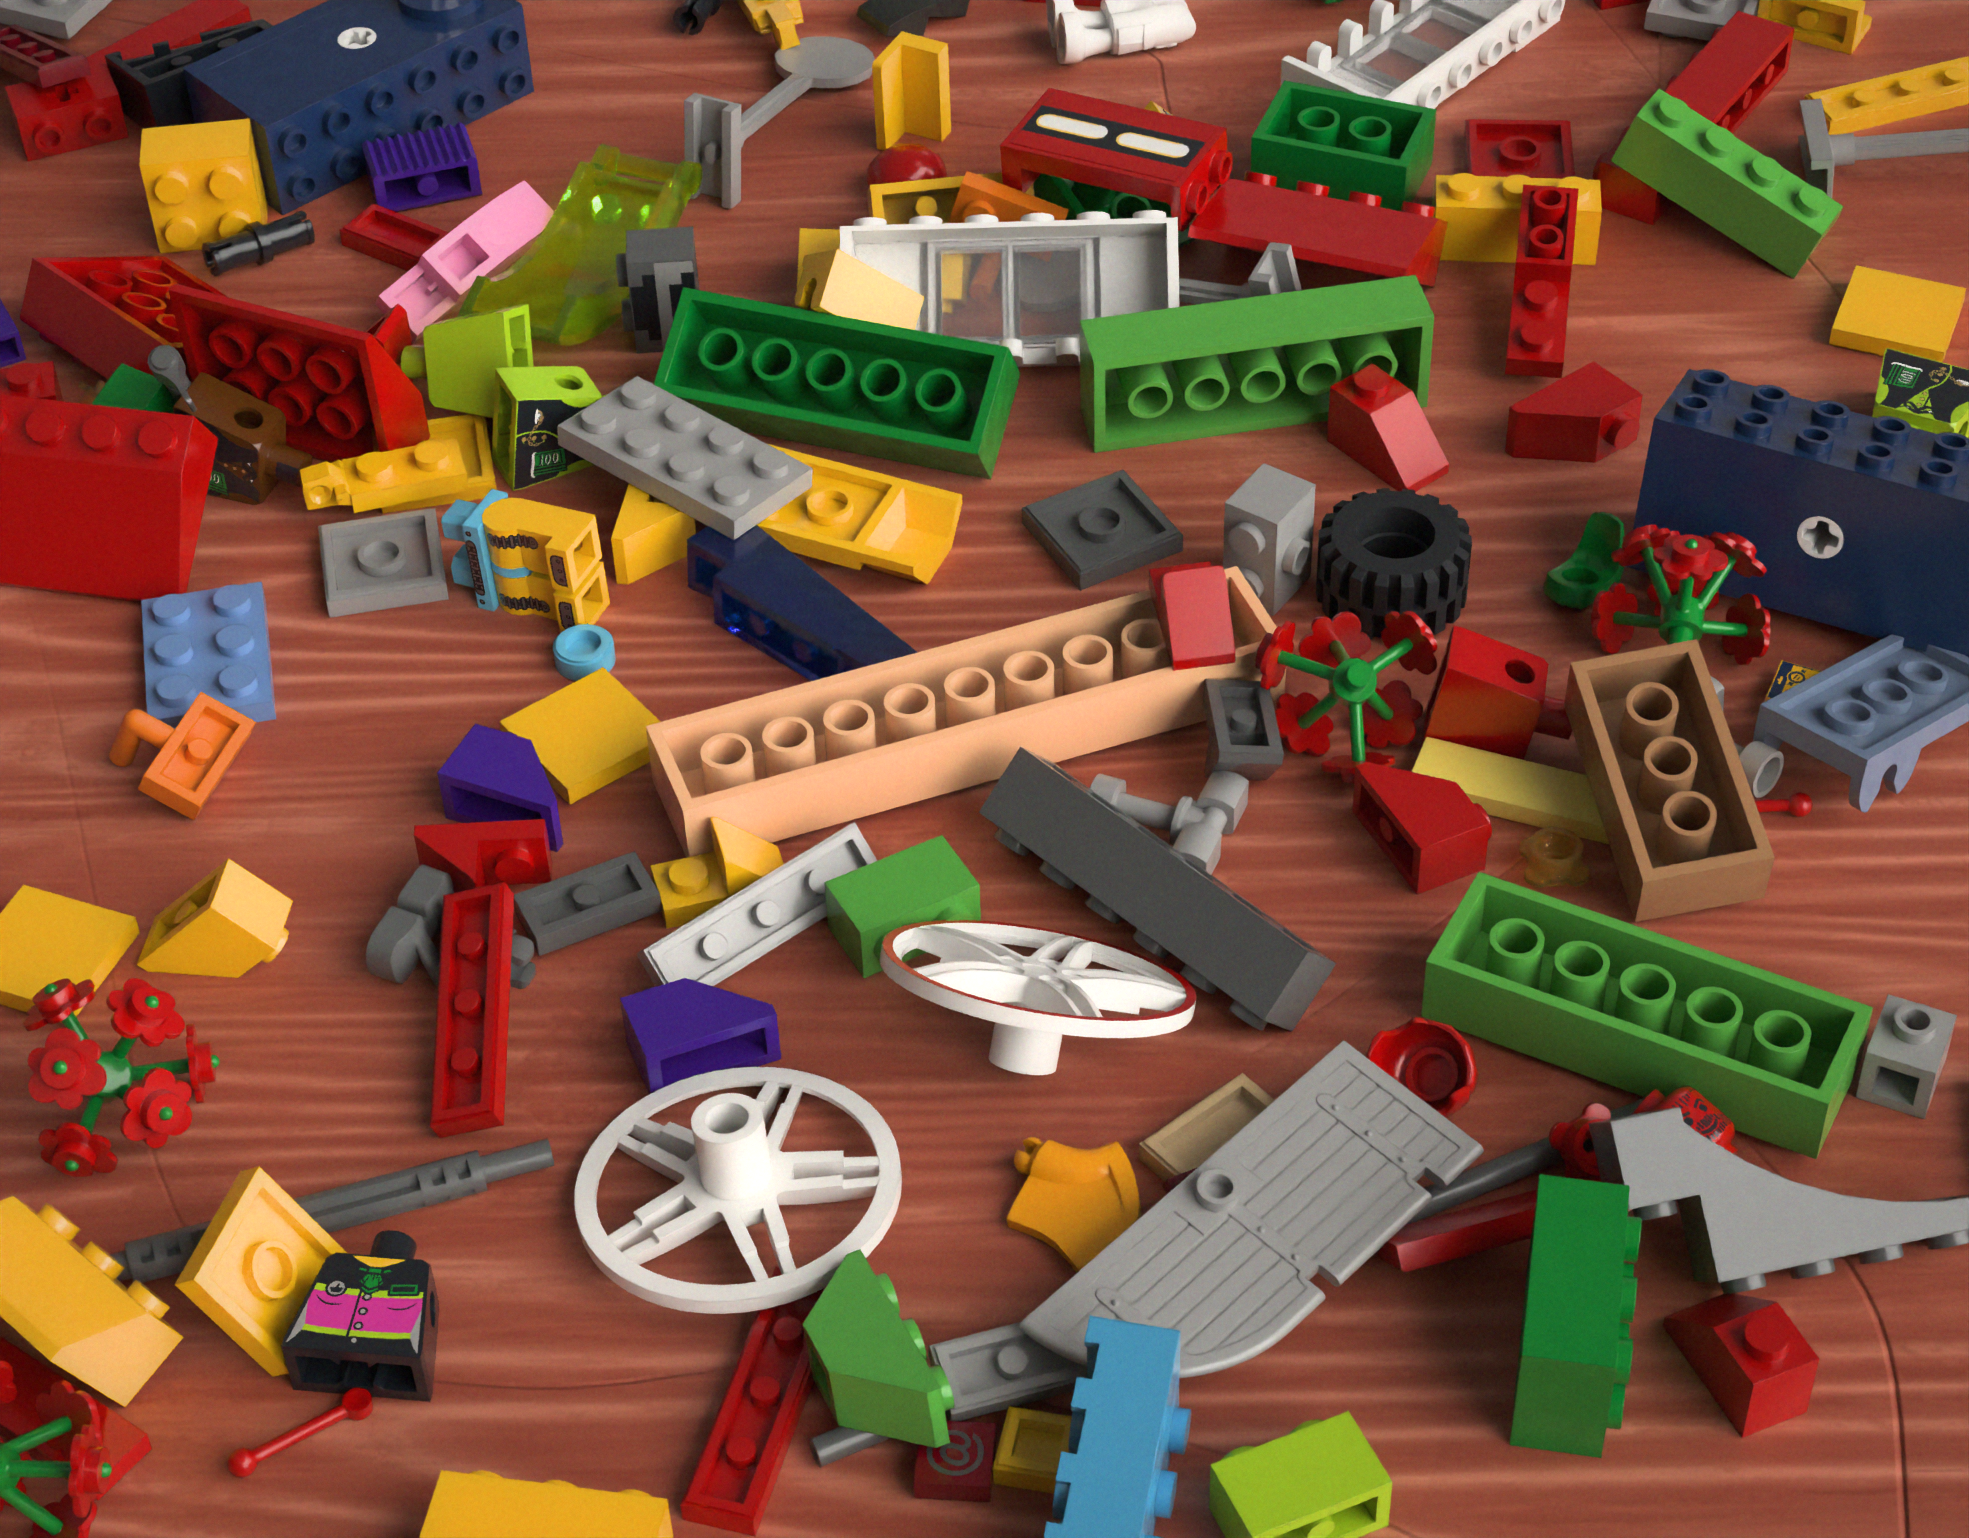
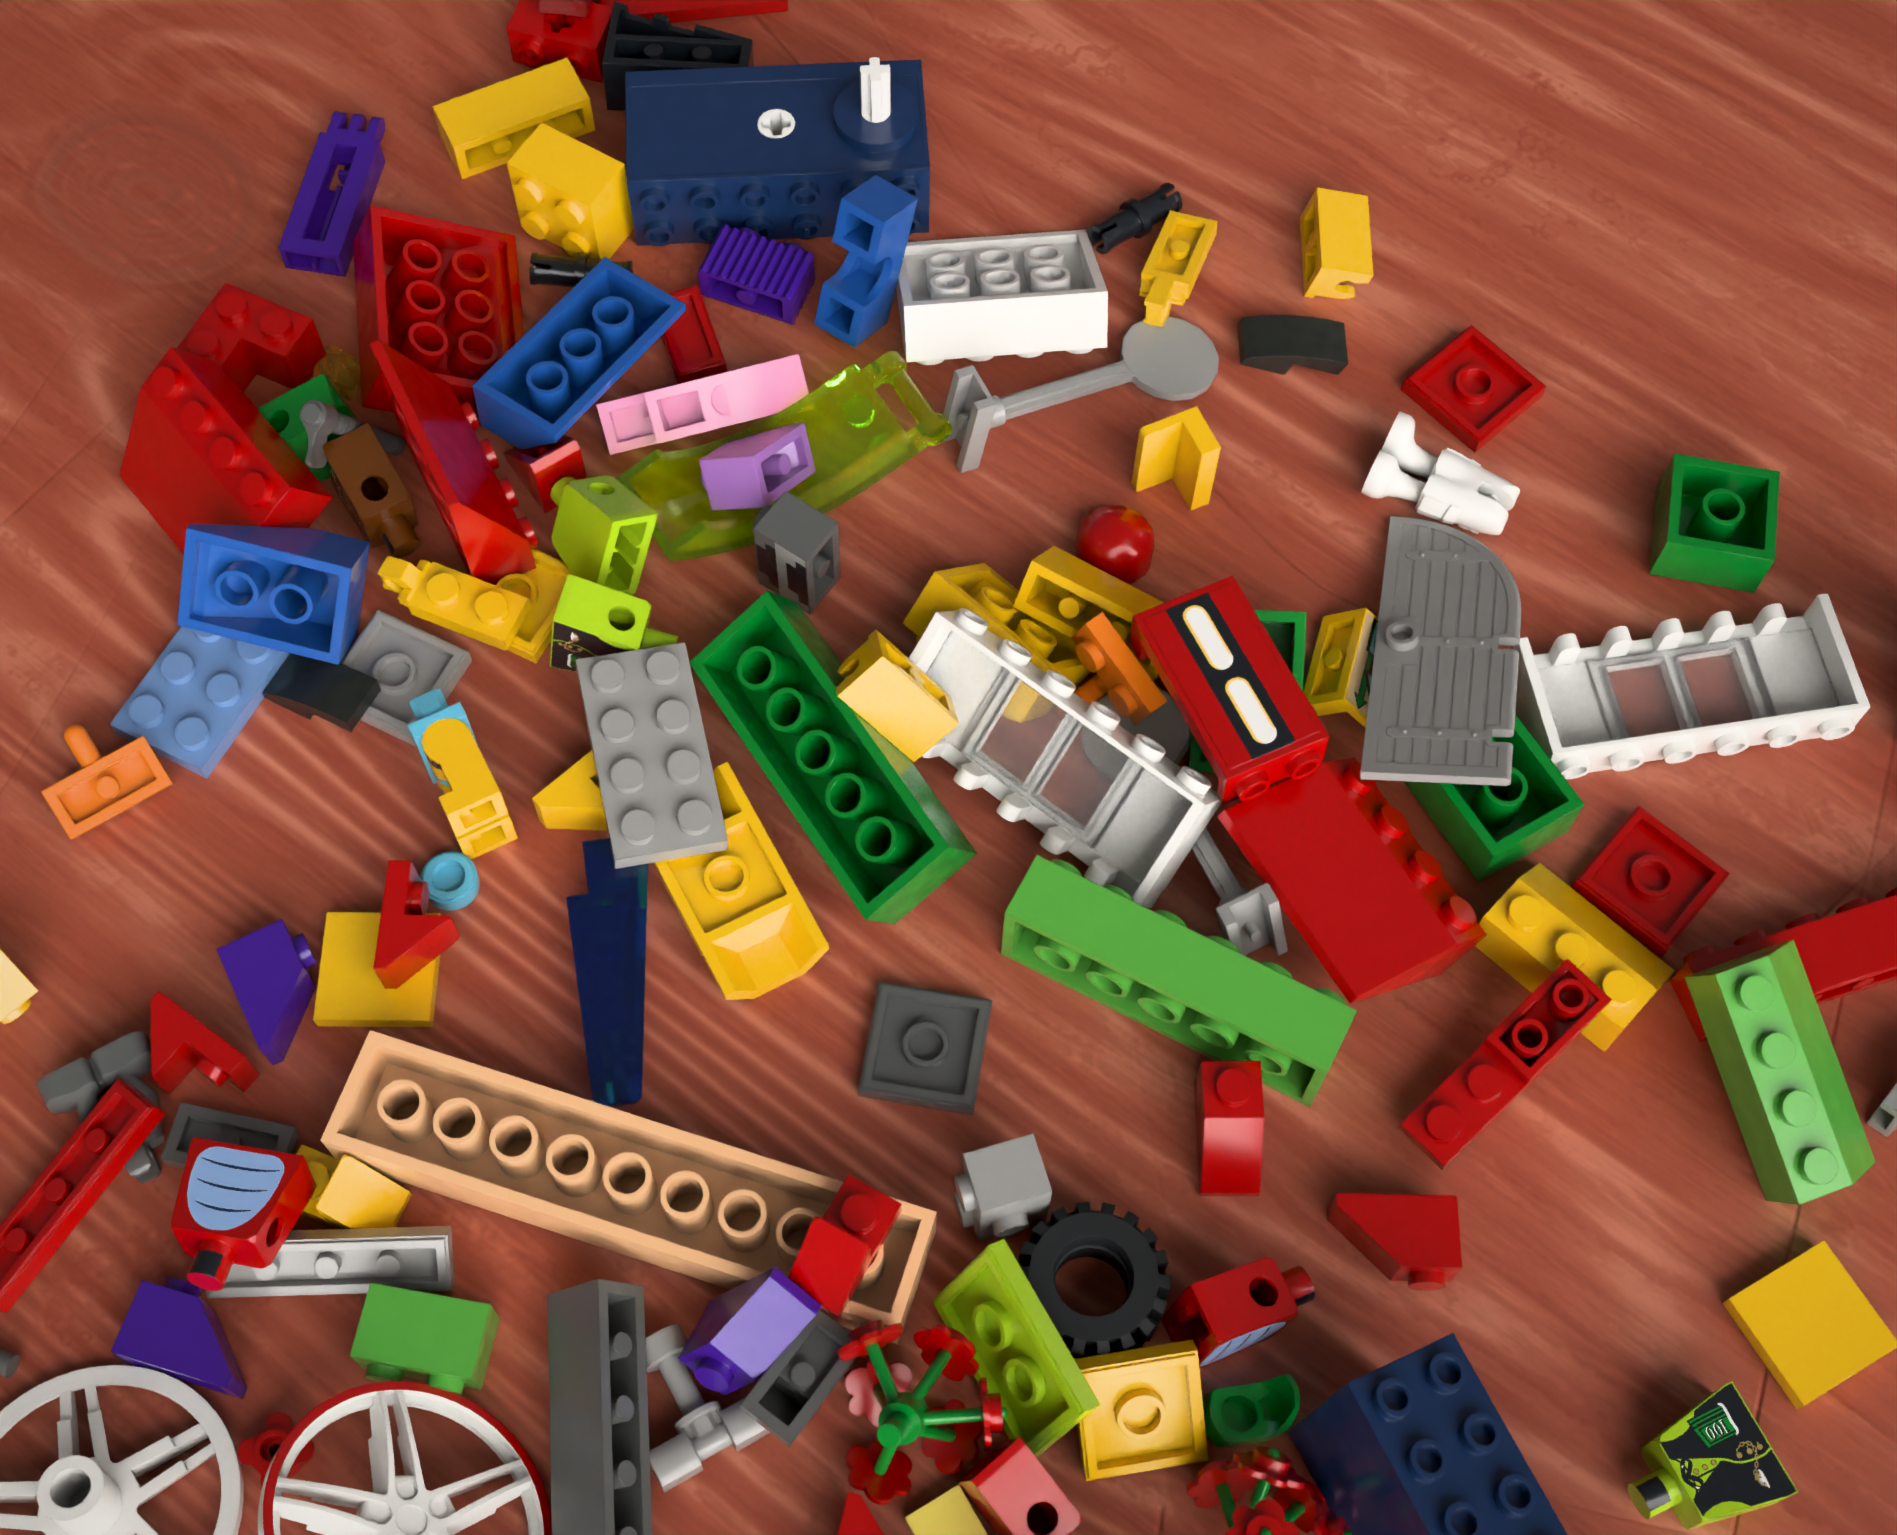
camera: 35 degrees right, 20 degrees up
none -> torso [171,1137,317,1291]
none -> blue slope [177,523,370,665]
none -> red plate [237,1412,315,1485]
none -> pearl dark grey slope [262,653,381,732]
none -> red slope [373,860,460,989]
none -> yellow brick [432,57,595,180]
none -> blue slope [472,257,686,450]
none -> slope [678,1267,821,1396]
none -> medium lavender slope [699,422,816,510]
none -> blue arch [814,175,918,348]
none -> white slope [896,229,1108,365]
none -> lime tile [932,1239,1100,1457]
none -> yellow tile [1074,1339,1208,1481]
none -> red torso [1161,1257,1315,1369]
none -> light grey door [1360,516,1521,786]

